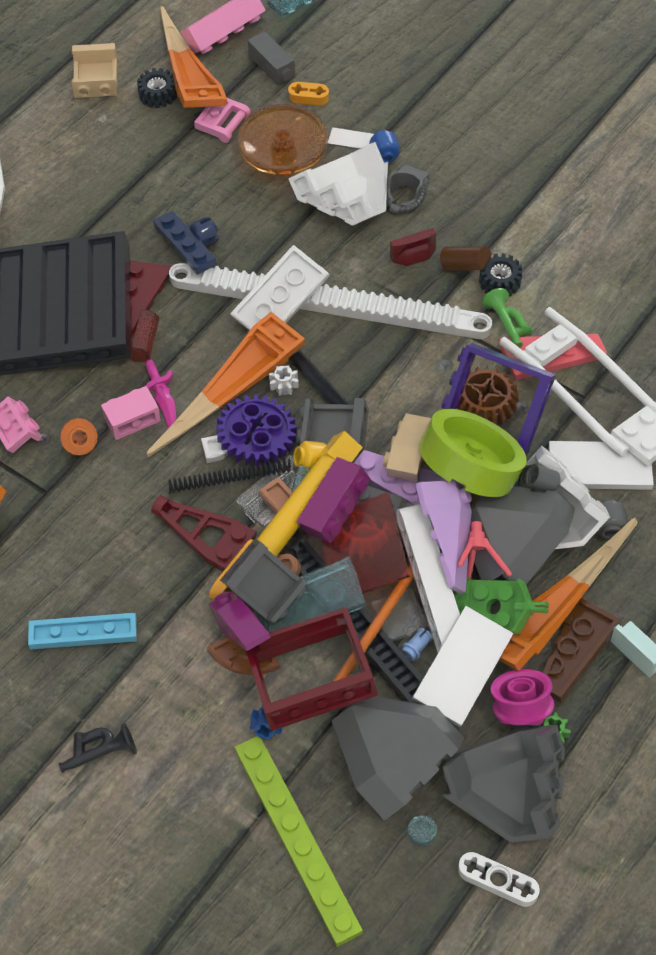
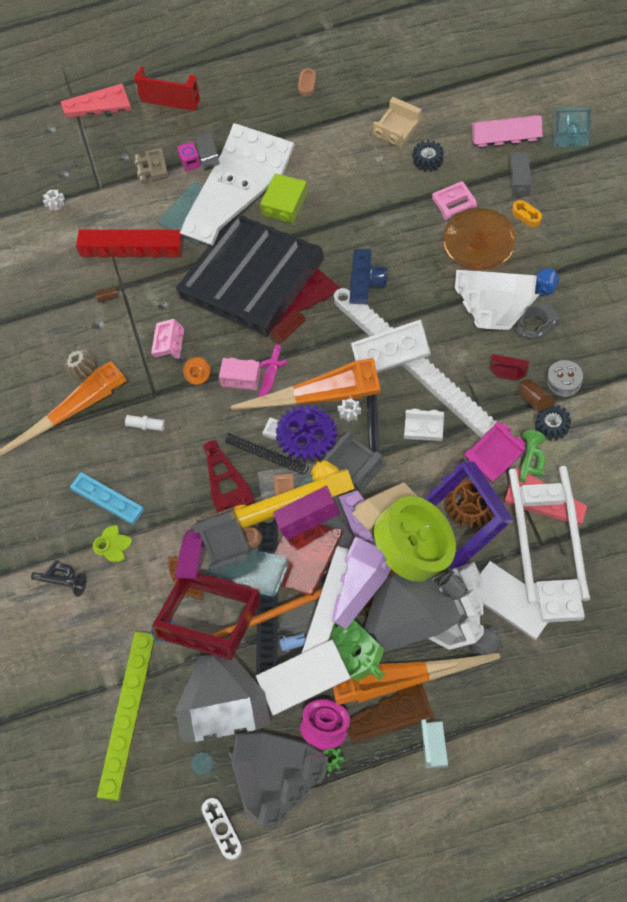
camera: 40 degrees right, 5 degrees up
orange plate [160,6,227,108] -> none
white sticker [328,127,374,149] -> none
coral plant [457,521,512,579] -> none
none -> lime plate [93,525,132,562]
none -> white pin [125,415,165,431]
none -> lime brick [260,173,308,223]
none -> white bracket [404,409,444,441]
none -> dark pink panel [464,422,526,484]
none -> light grey head [546,360,583,397]

